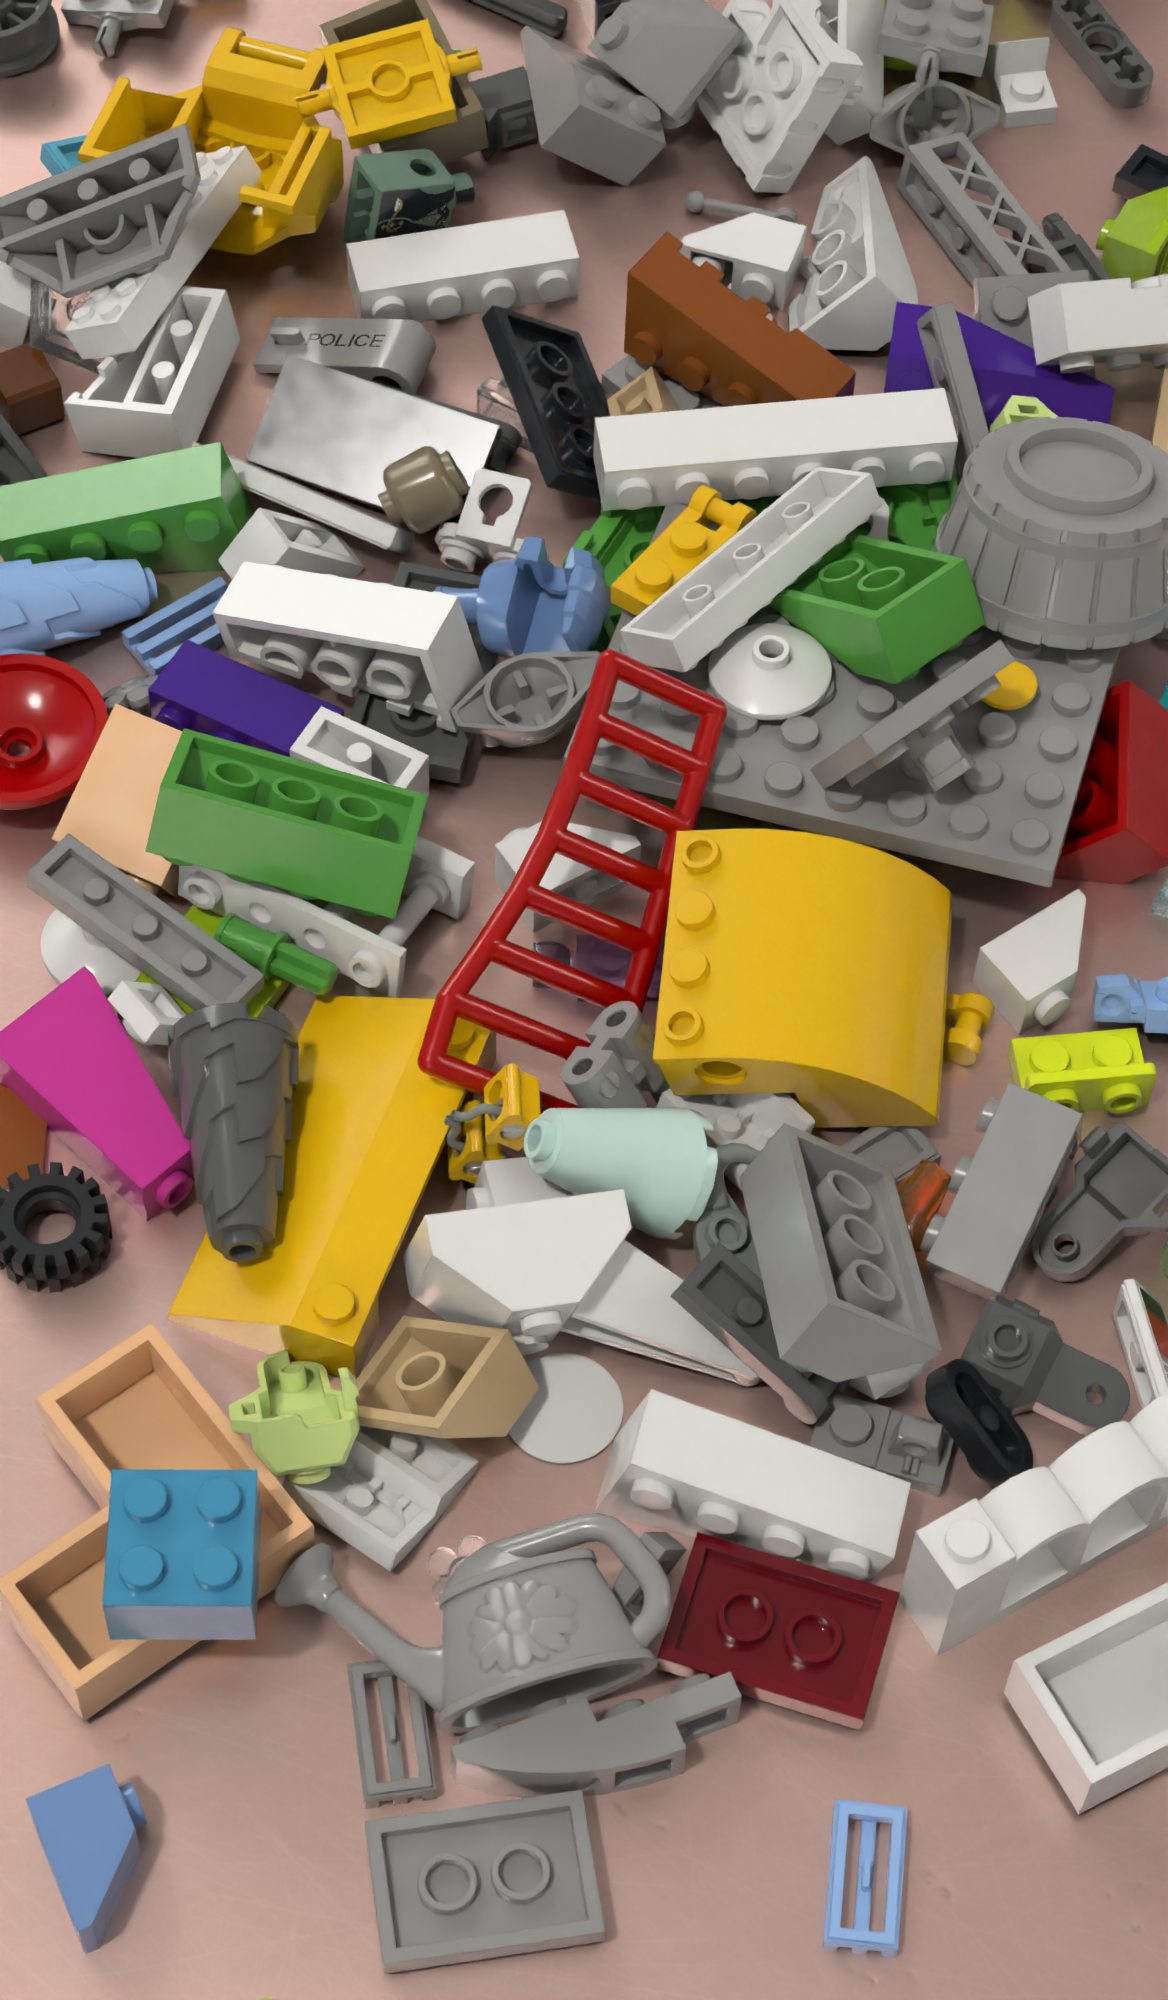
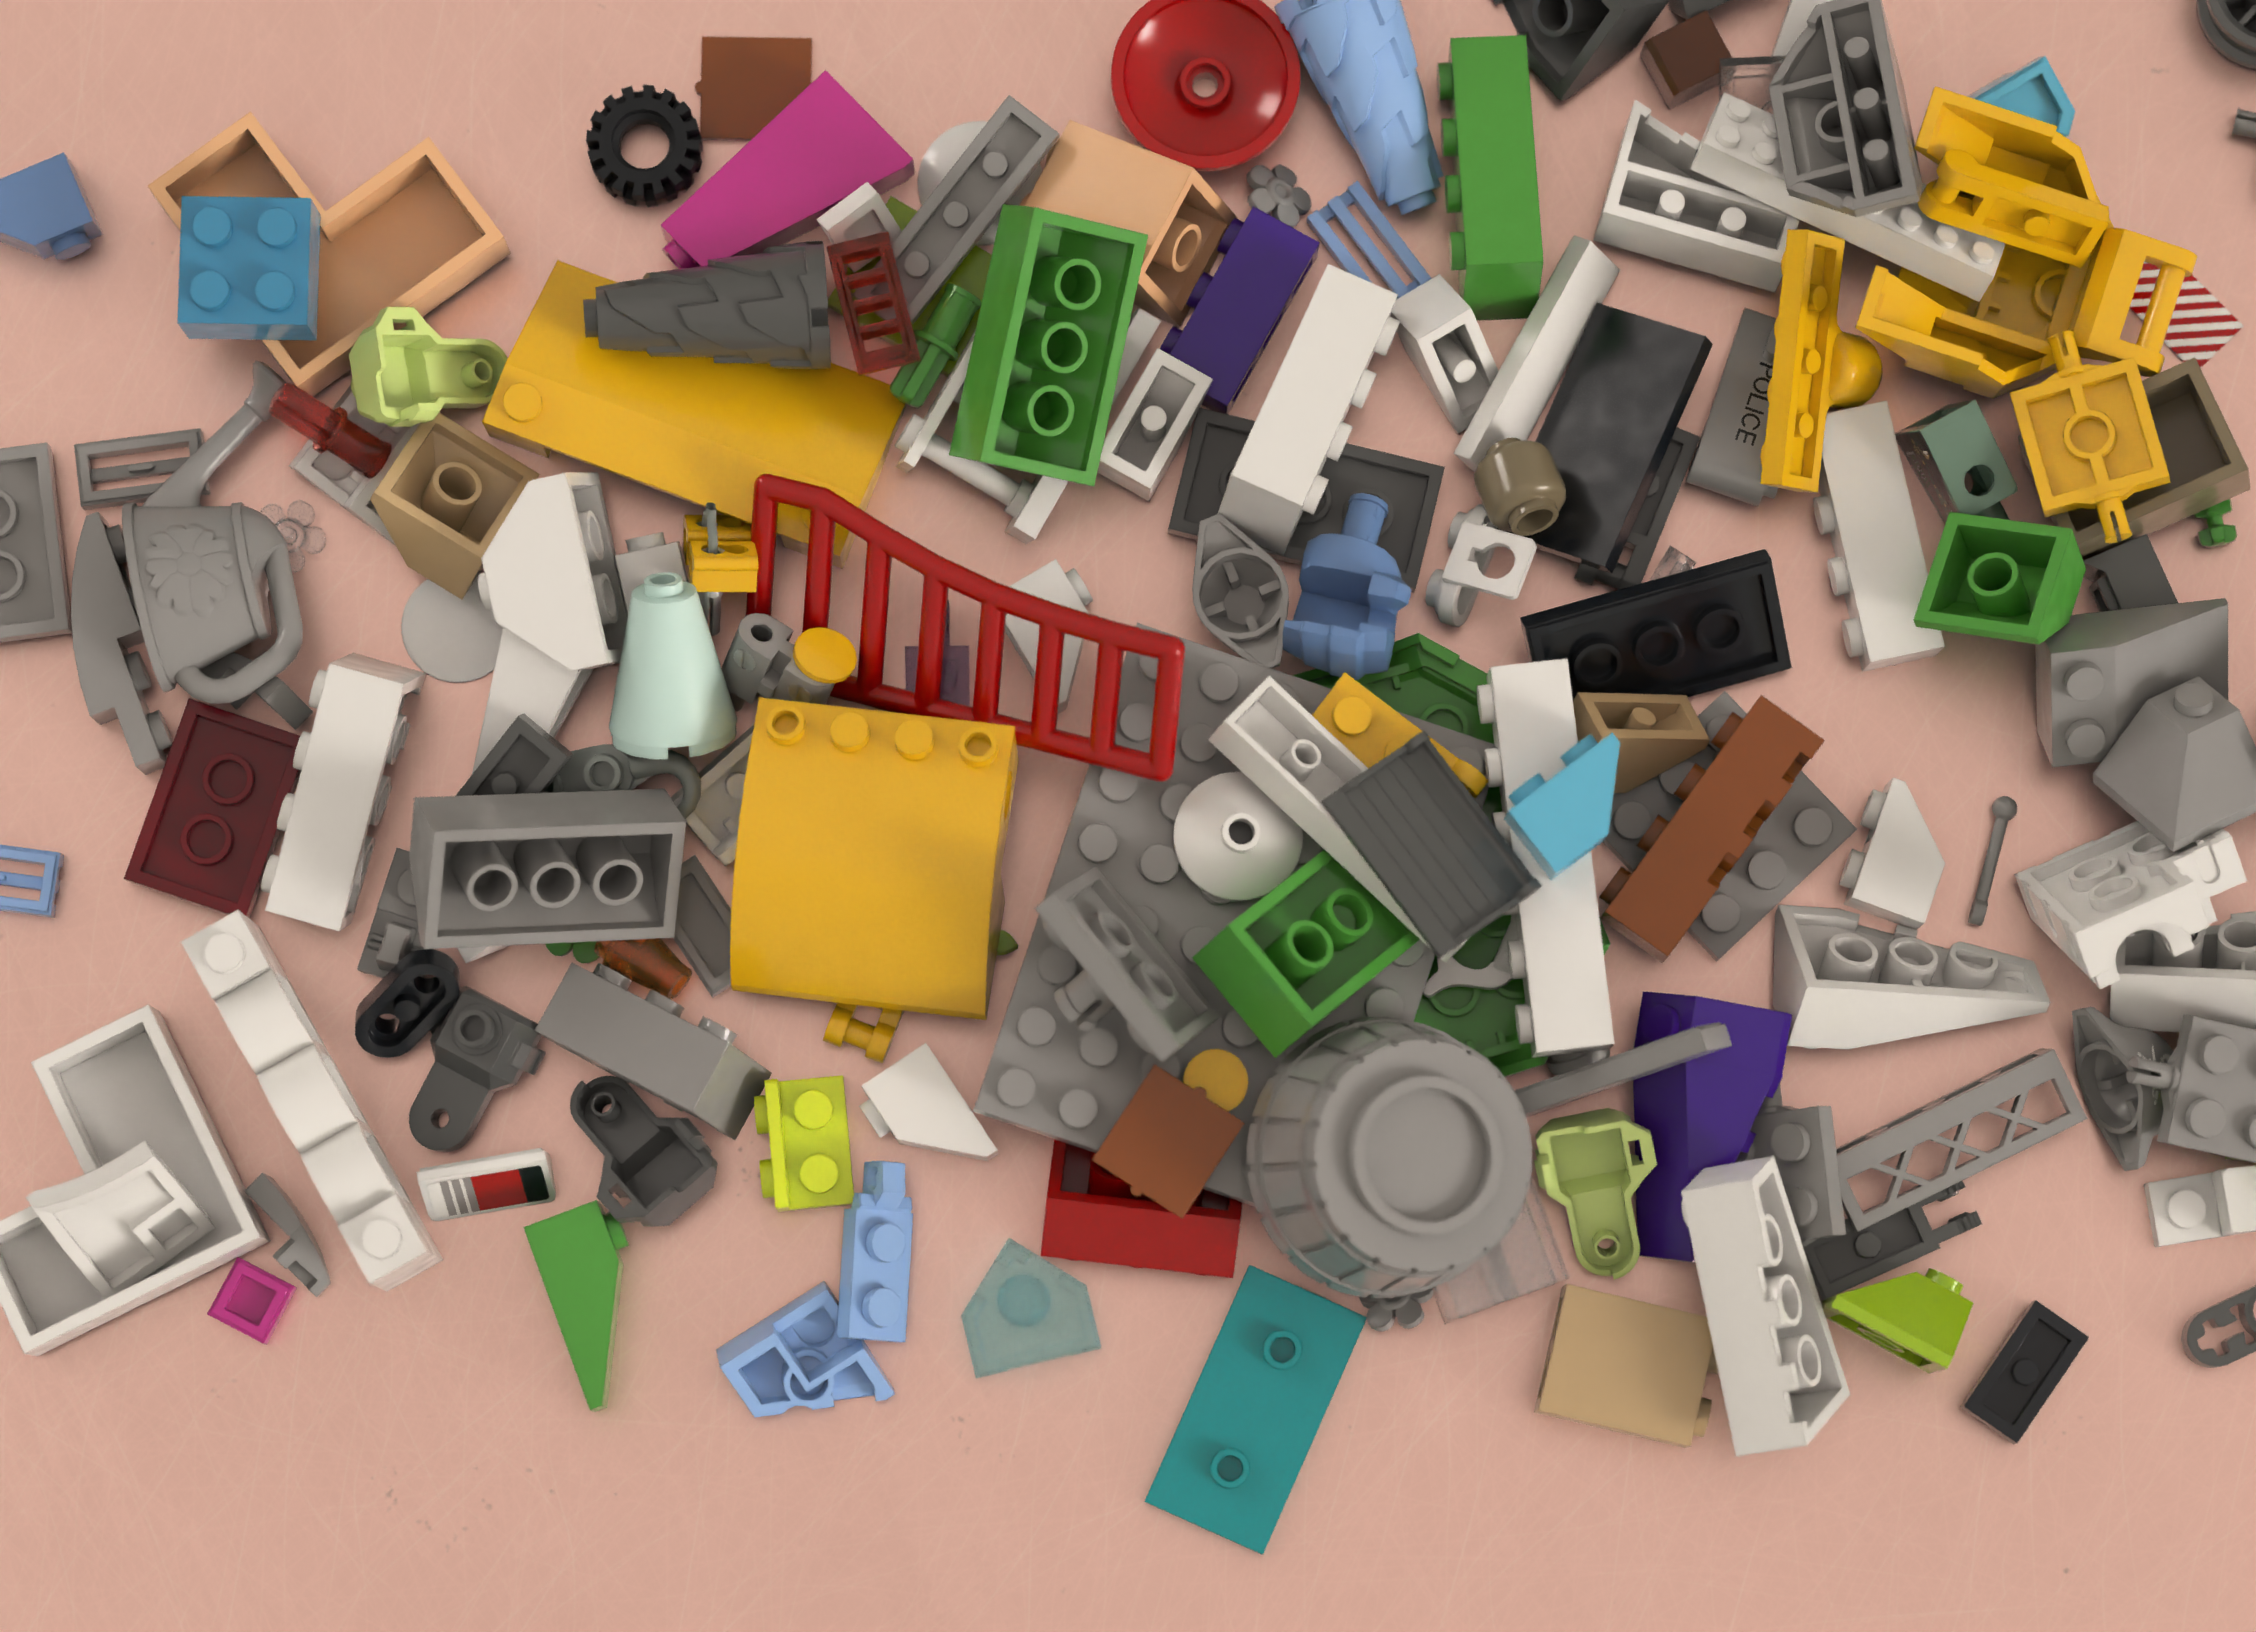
camera: 90 degrees right, 25 degrees up
none -> clear red axle [269,383,392,478]
none -> yellow piece [793,627,857,684]
none -> clear red slope [826,232,921,376]
none -> dark orange piece [1092,1064,1245,1219]
none -> dark grey piece [1321,731,1542,959]
none -> medium azure slope [1504,733,1620,881]
none -> yellow plate [1760,229,1883,493]
none -> bright green slope [1913,512,2086,645]
none -> yellow plate [1917,149,2109,268]

